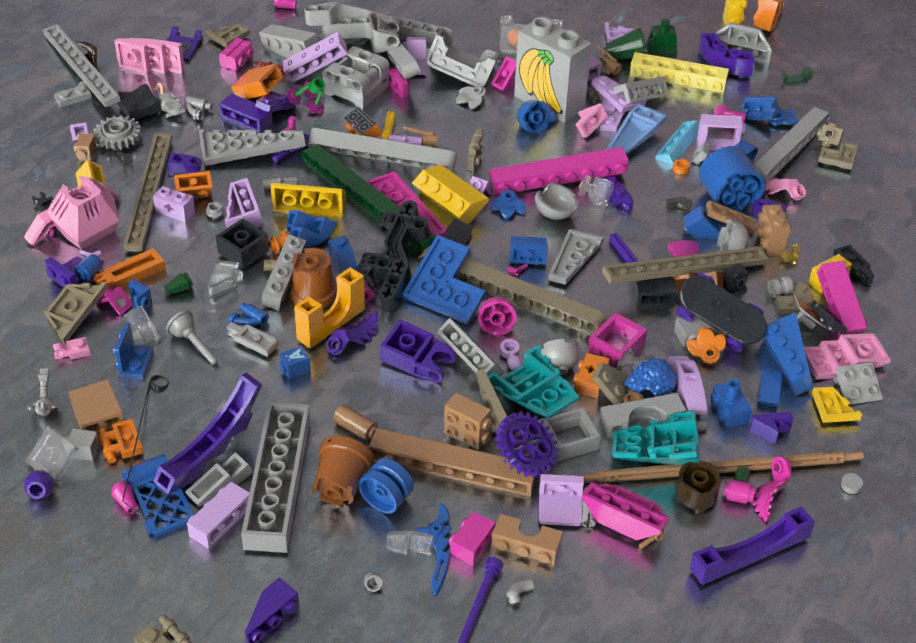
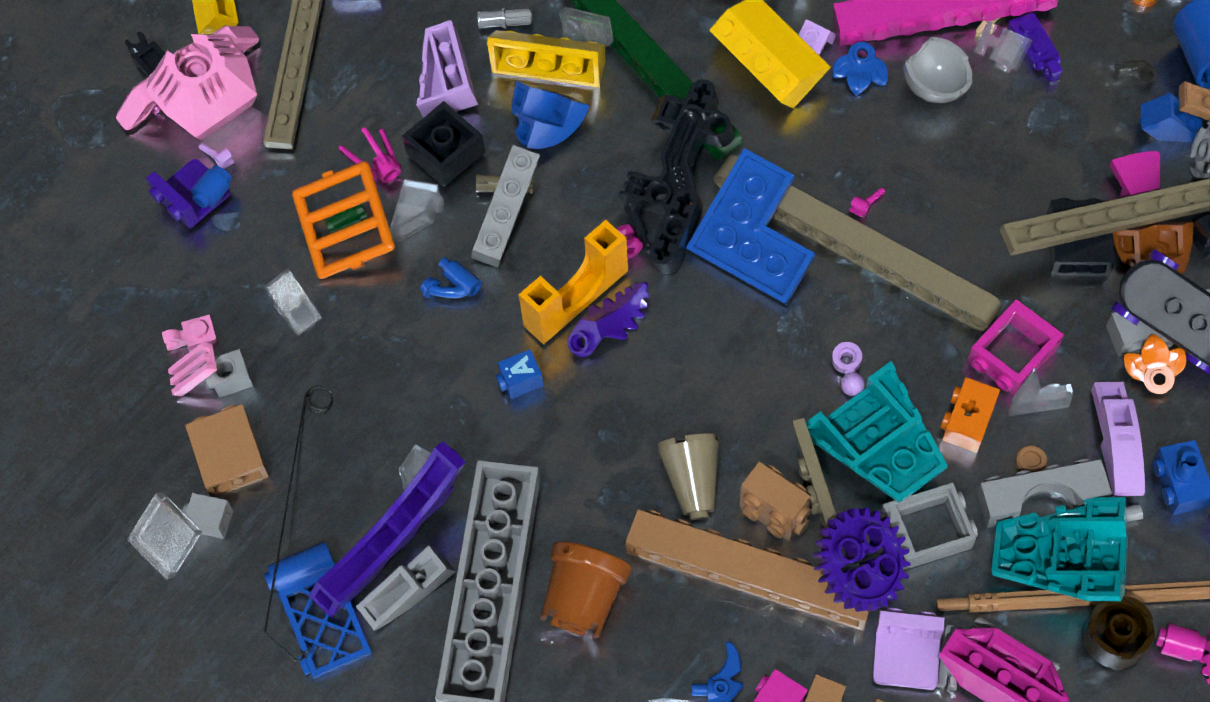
camera: 10 degrees right, 20 degrees up
dark purple piece [24,470,55,500] -> none
light grey piece [28,368,60,416] -> none
dark tan wing [44,282,109,344] -> none
orange hinge [93,248,166,289] -> none
dark pink bracket [96,286,133,315] -> none
orange plate [98,419,143,463] -> none
dark pink cone [111,481,139,514] -> none
blue bracket [113,323,154,380] -> none
blue bracket [128,279,152,312] -> none
lavender brick [153,186,195,223] -> none
light grey piece [166,310,218,365] -> none
orange brick [174,171,213,198] -> none
lavender brick [187,482,250,549] -> none
light grey plate [206,202,224,218] -> none
light grey hinge [227,322,279,357] -> none
orange brick [269,230,288,254] -> none
dark orange piece [289,248,337,308] -> none
blue slope [328,236,359,274] -> none
medium nougat brick [333,404,378,441] -> none
blue wheel [358,458,414,514] -> none
dark pink wing [366,171,446,238] -> none
dark purple brick [380,319,457,382] -> none
light grey brick [437,318,505,376] -> none
black slope [443,218,473,245] -> none
dark pink cylinder [478,296,517,336] -> none
blue bracket [510,236,548,265] -> none
light grey cylinder [541,339,579,374] -> none
light grey wing [548,229,604,285] -> none
dark tan wing [592,363,629,405] -> none
dark purple axle [609,233,639,263] -> none
blue piece [624,358,677,397] -> none
dark green hinge [733,467,751,483] -> none
none -> bright pink tile [168,342,217,397]
none -> light grey brick [206,349,253,398]
none -> orange bar [292,161,395,279]
none -> dark pink plant [339,127,401,183]
none -> clear plate [559,7,614,47]
none -> dark tan cone [658,433,719,520]

